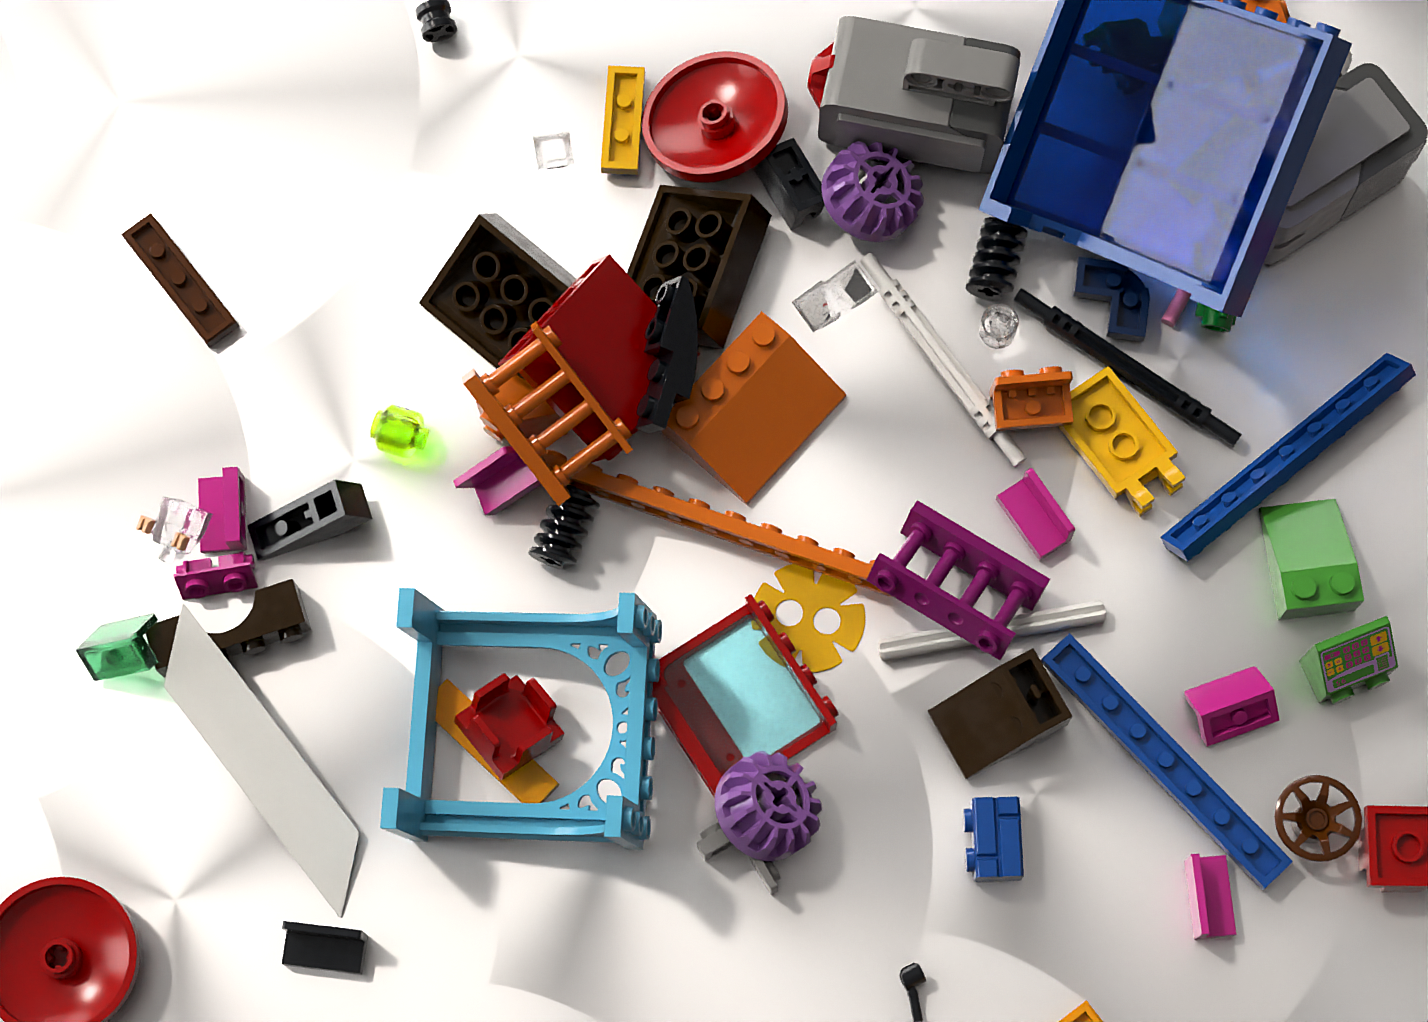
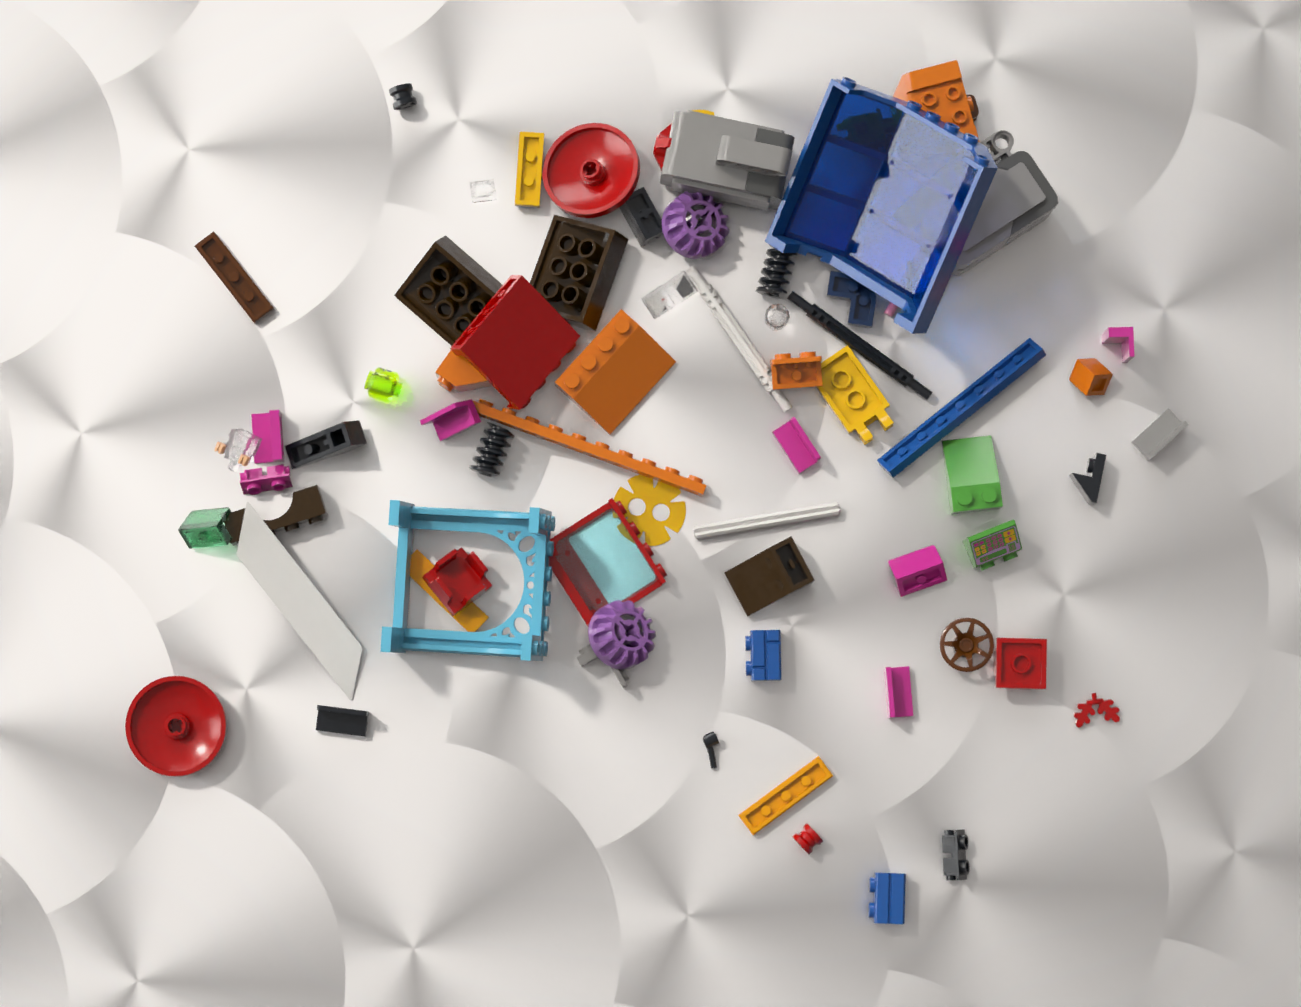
camera: 10 degrees left, 10 degrees up
orange fence [462,322,633,506] -> none
black slope [636,276,698,434] -> none
magenta fence [866,500,1050,661] -> none
blue plate [1041,633,1293,890] -> none

